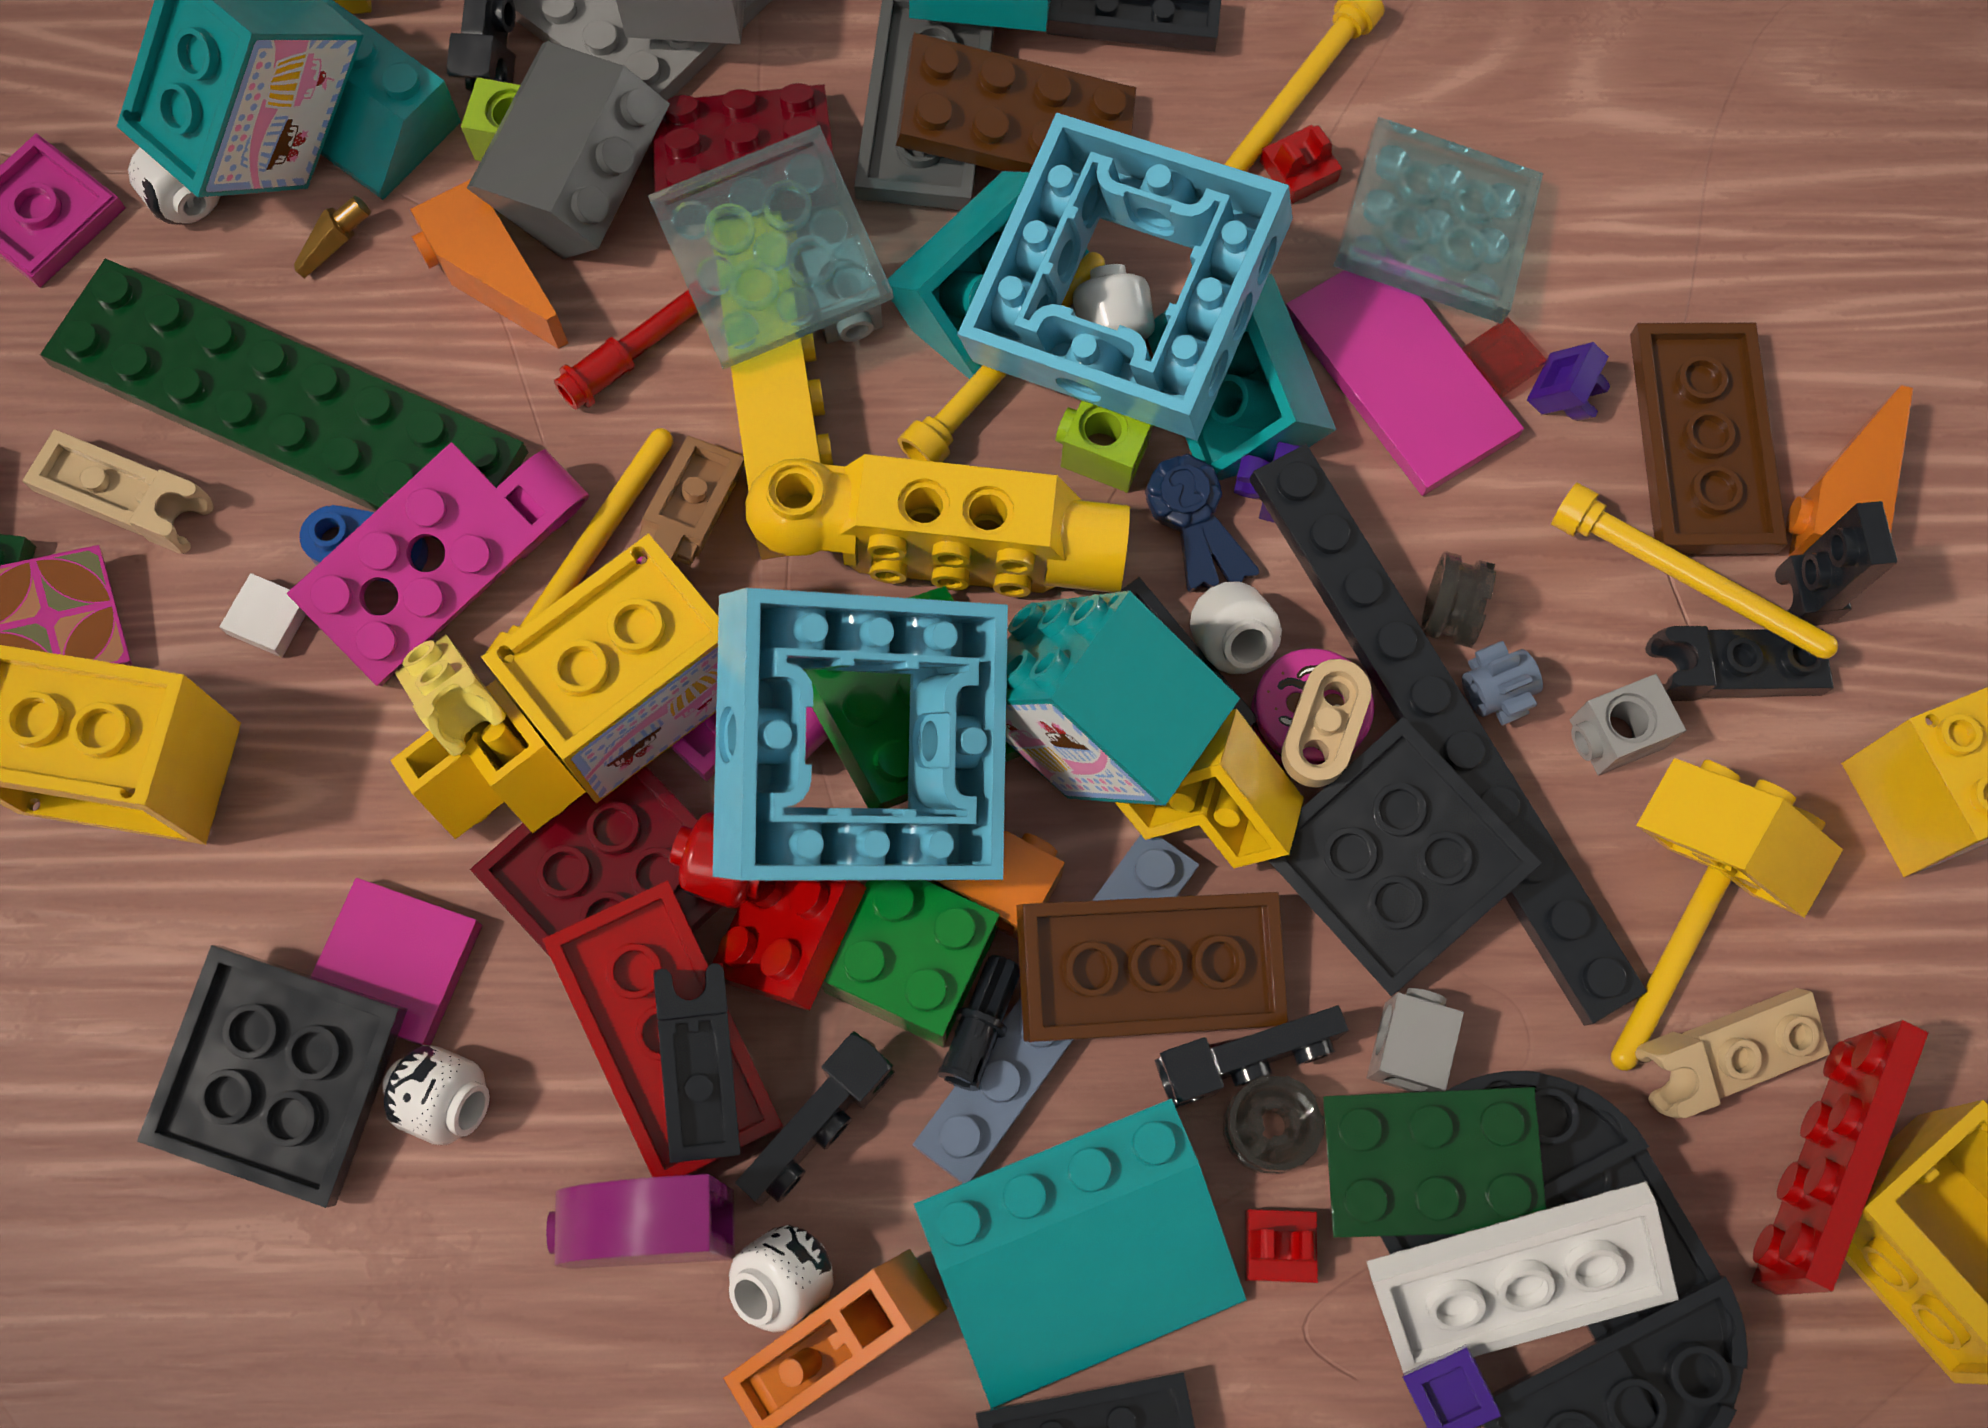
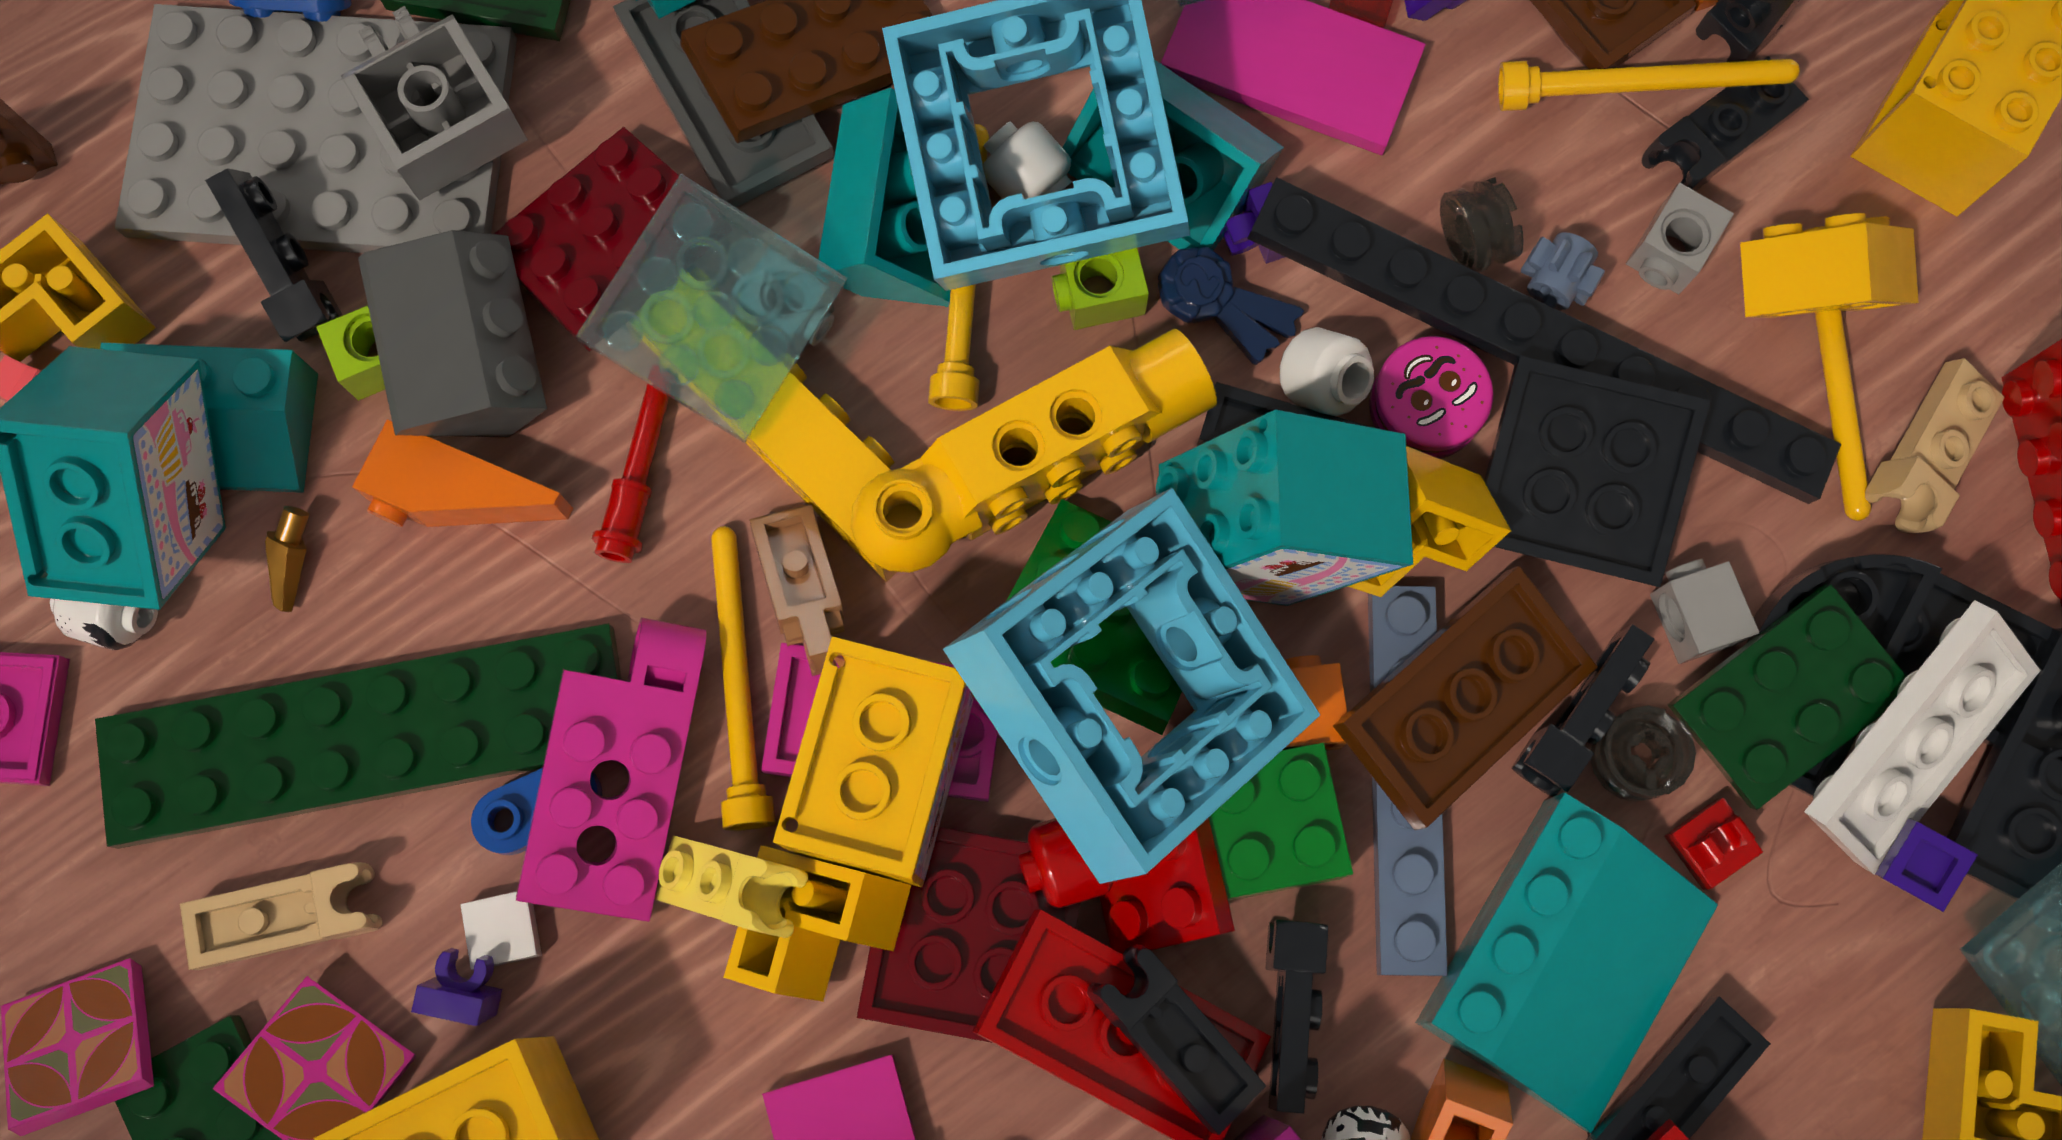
camera: 35 degrees left, 5 degrees up
black axle [937,955,1020,1091] -> none
tan plate [1281,659,1371,787] -> none
none -> dark purple tile [411,948,503,1026]

